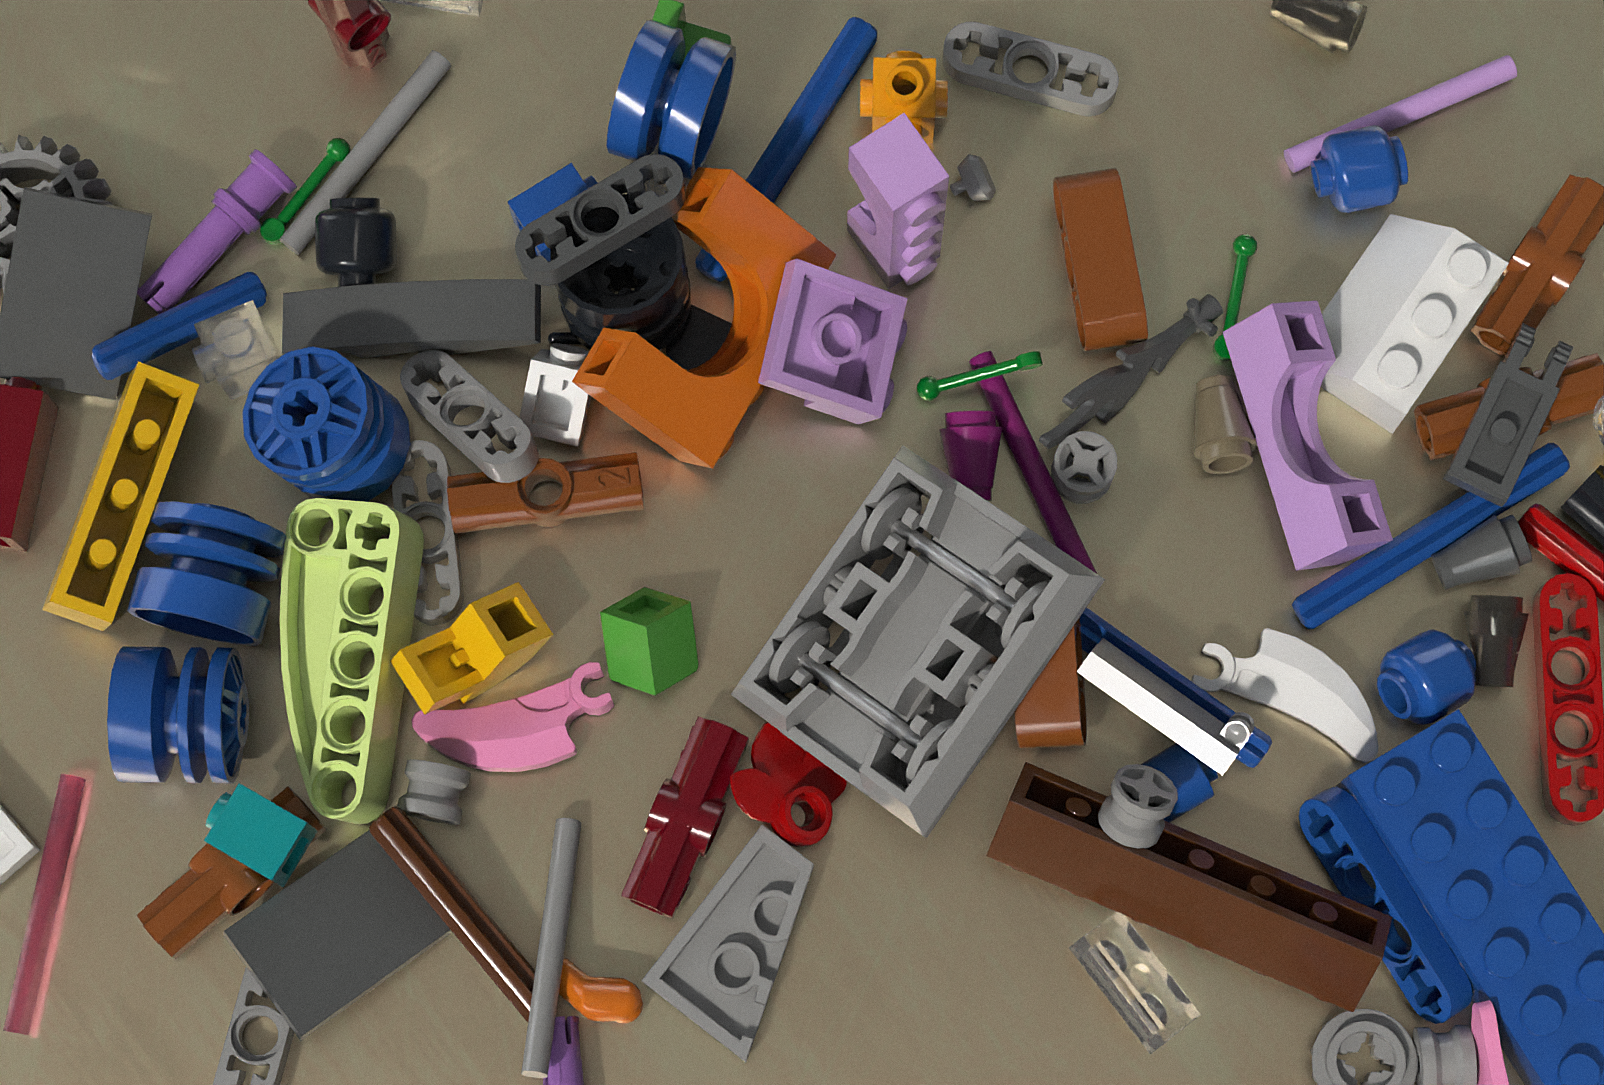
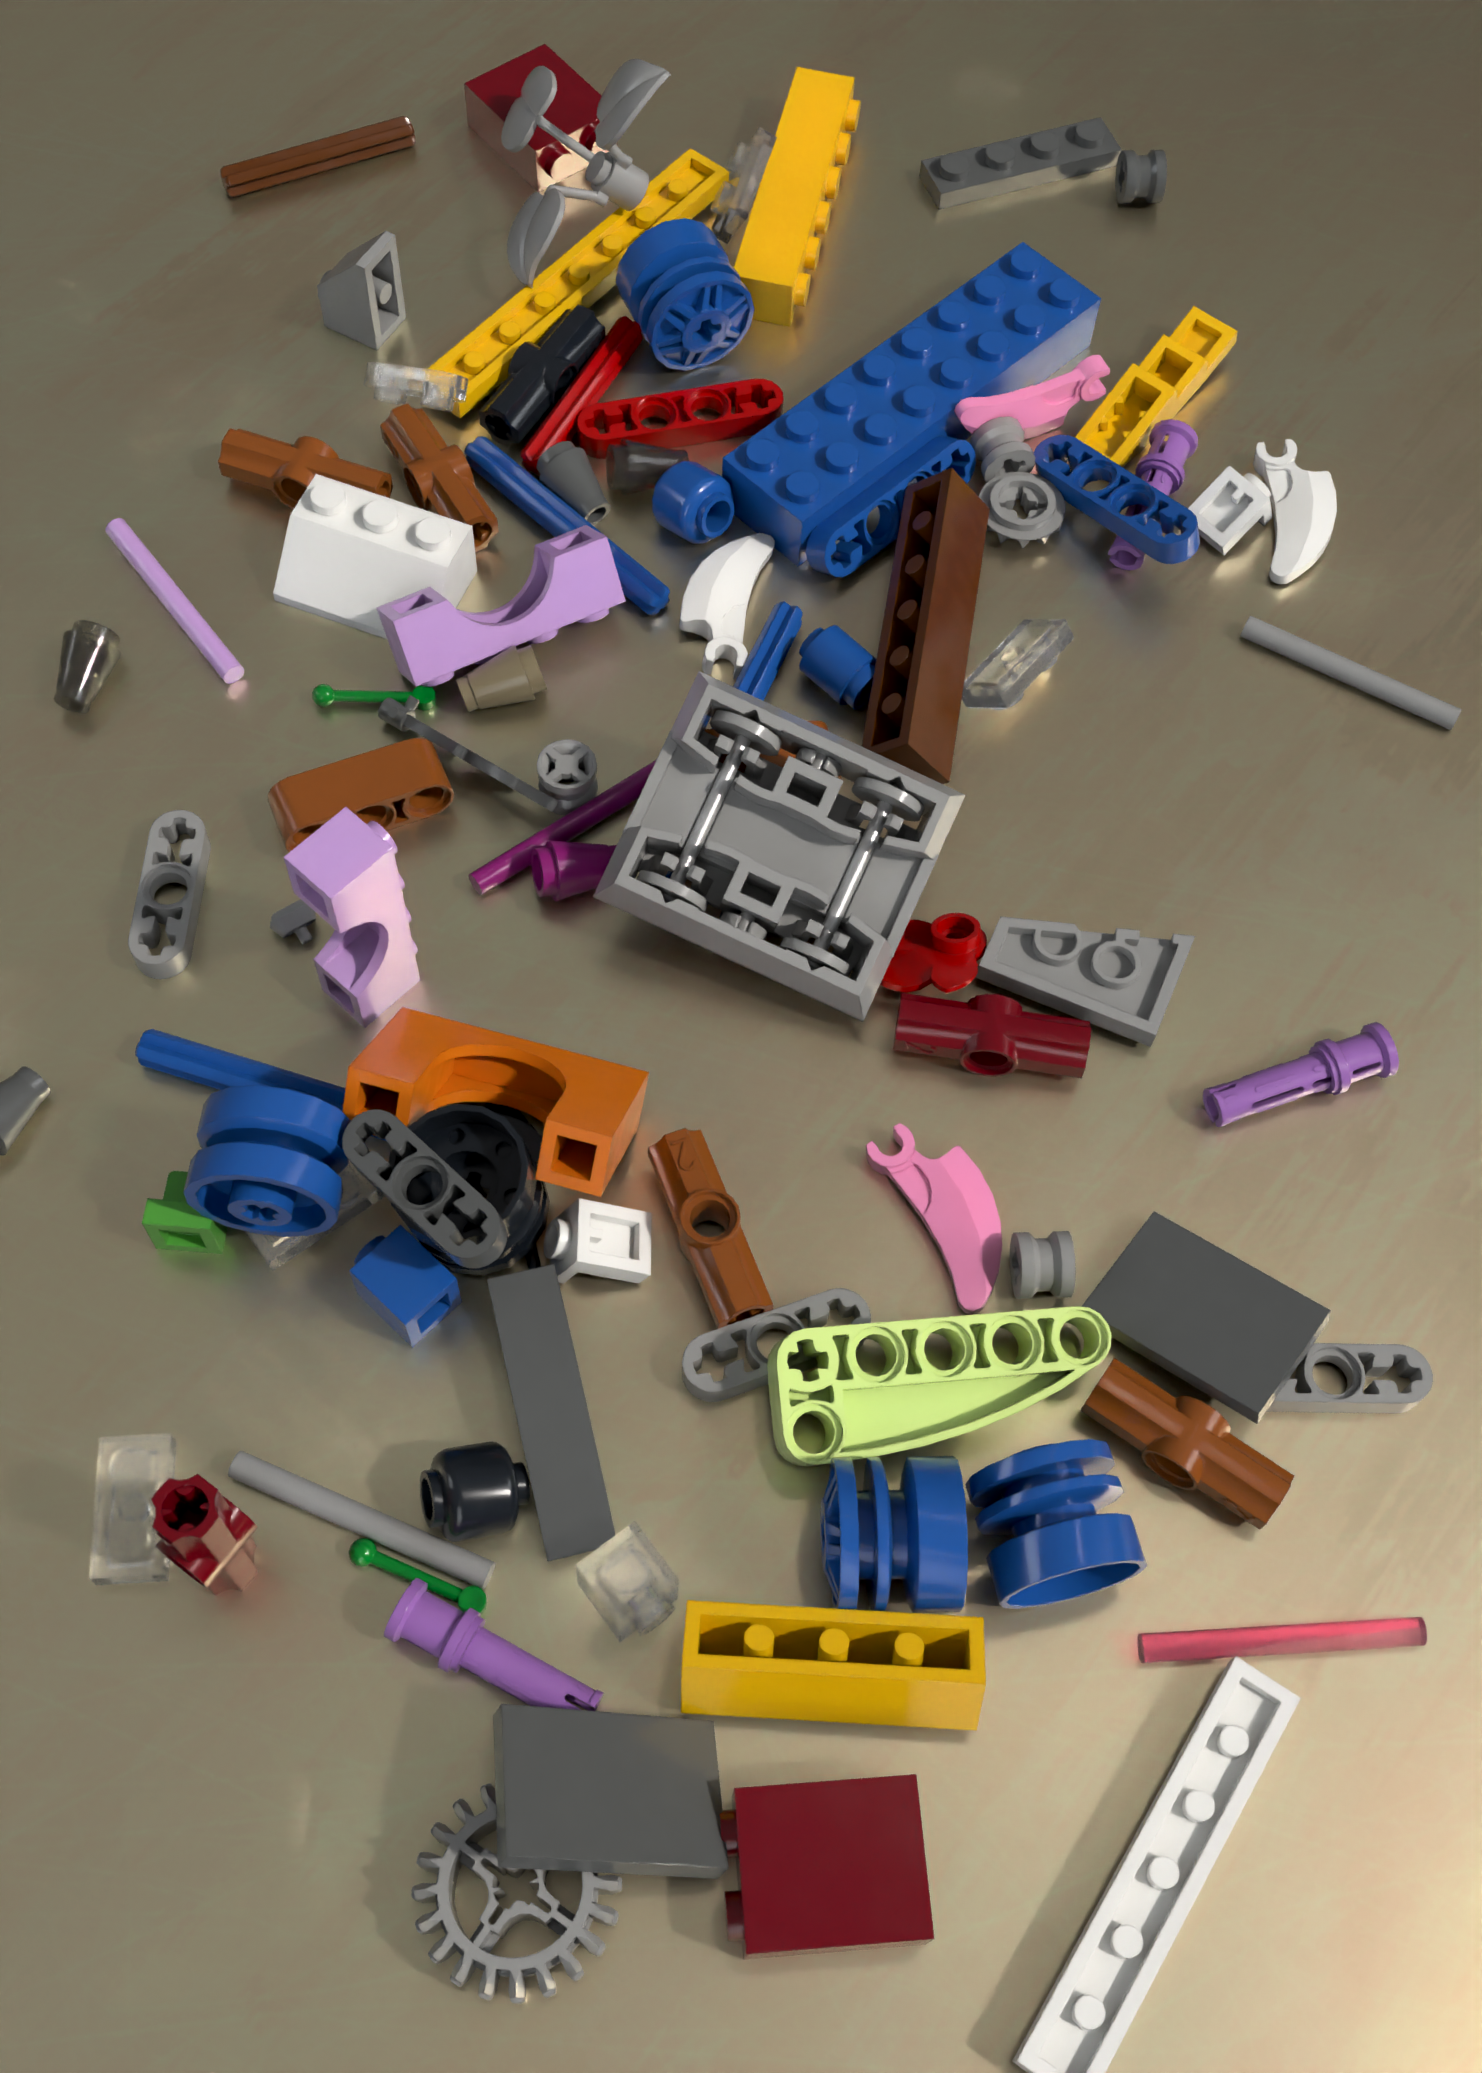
camera: 110 degrees left, 15 degrees down
blue axle [92,272,267,380] -> none
teal brick [204,783,318,888] -> none
blue wheel [242,346,411,502] -> none
reddish brown axle [369,806,535,1022] -> none
yellow brick [390,582,553,715] -> none
light grey beam [400,350,539,483] -> none
light grey bar [521,818,581,1078] -> none
orange arm [559,958,643,1024] -> none
bright green panel [600,587,698,696] -> none
lavender plate [758,258,908,425] -> none
light orange brick [860,51,948,143] -> none
green hinge [917,351,1043,401] -> none
hinge [1077,638,1255,776] -> none
light grey wheel [1098,764,1178,849] -> none
blue head [1311,125,1408,213] -> none
dark grey hinge [1443,323,1573,507] -> none

